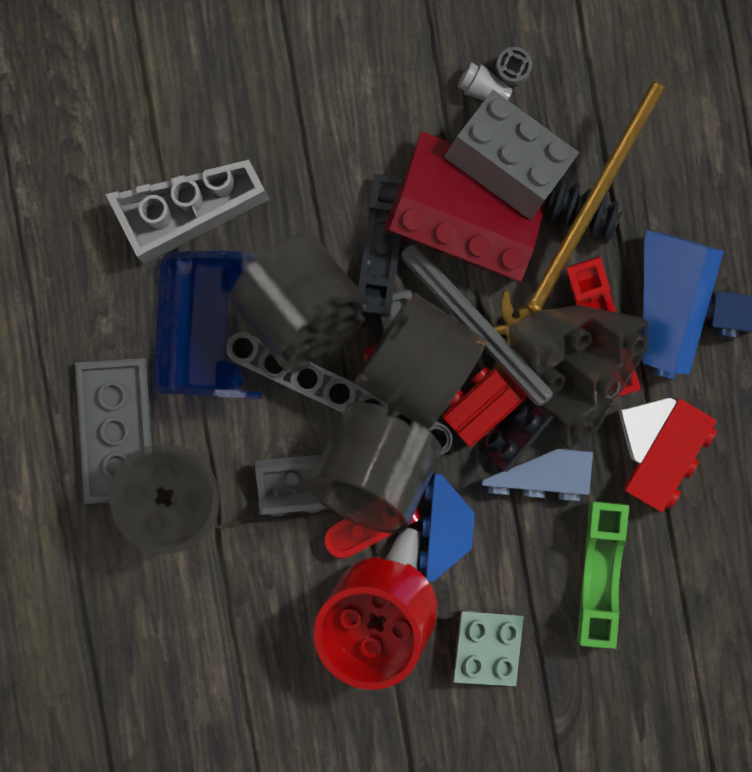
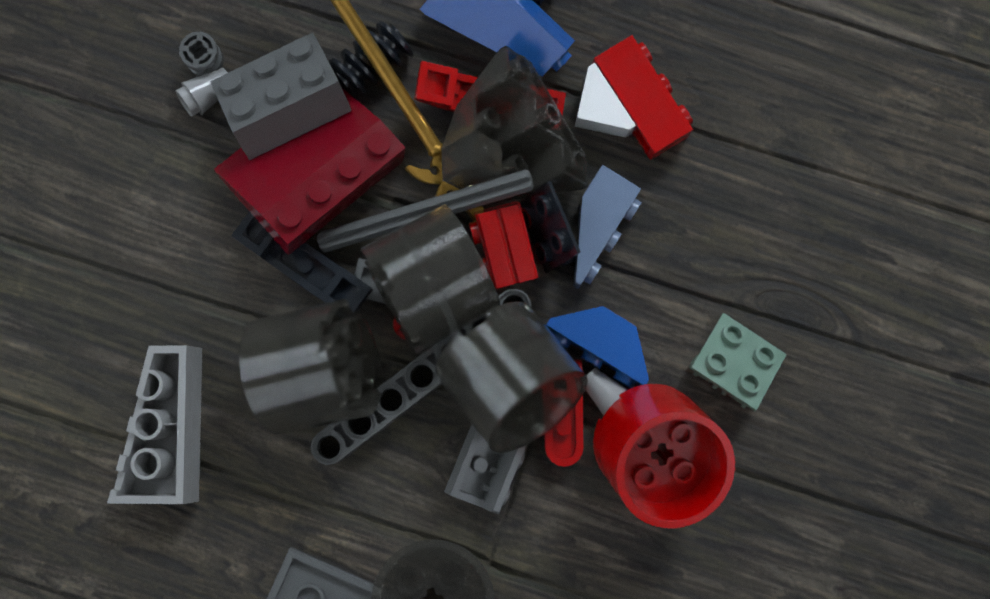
camera: 65 degrees left, 5 degrees down
clear blue windscreen [153,250,270,399] -> none
bright green arch [577,501,629,649] -> none

